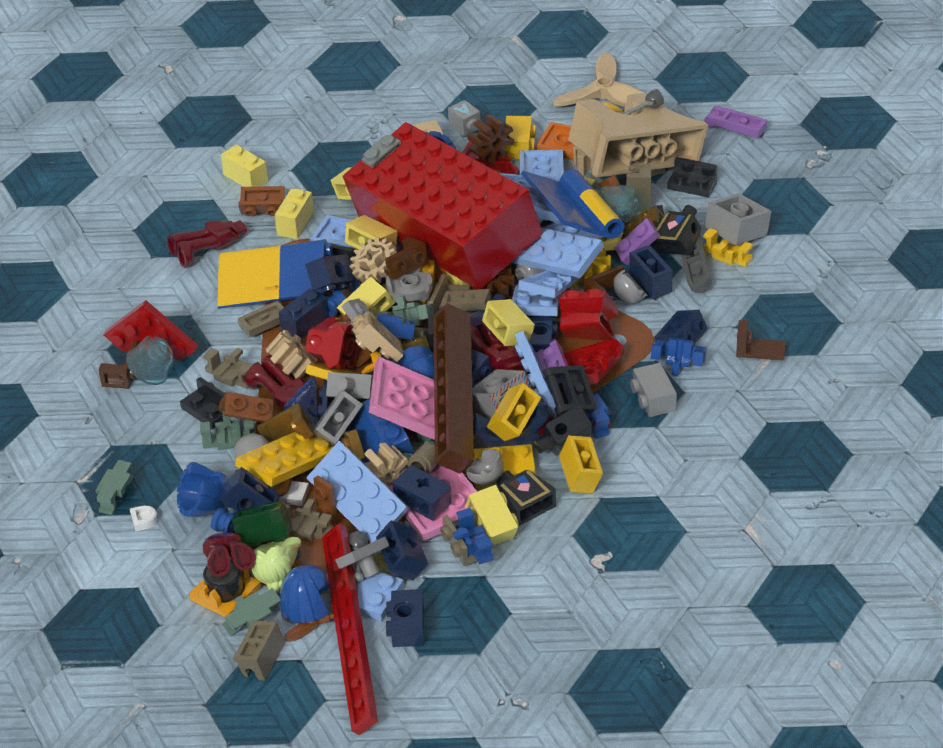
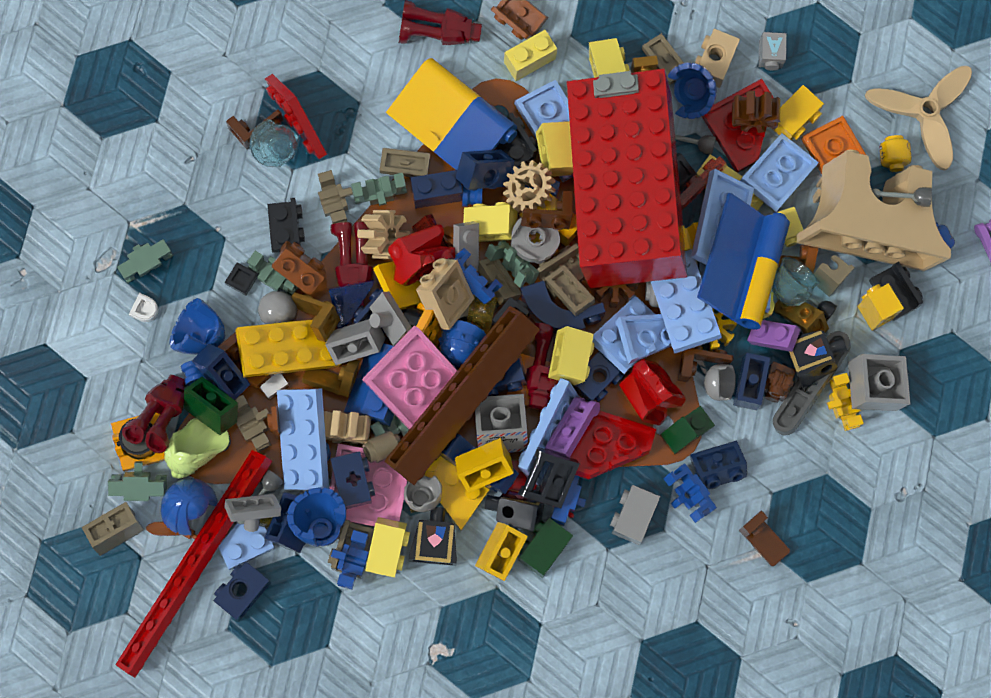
camera: 30 degrees right, 35 degrees up
none -> black tile [224,262,258,296]
none -> blue hair [287,487,346,547]
none -> sand green piece [351,173,407,206]
none -> dark green brick [518,518,573,578]
none -> dark green slope [660,406,715,455]
none -> reddish brown brick [764,362,796,403]
none -> yellow brick [857,283,904,331]

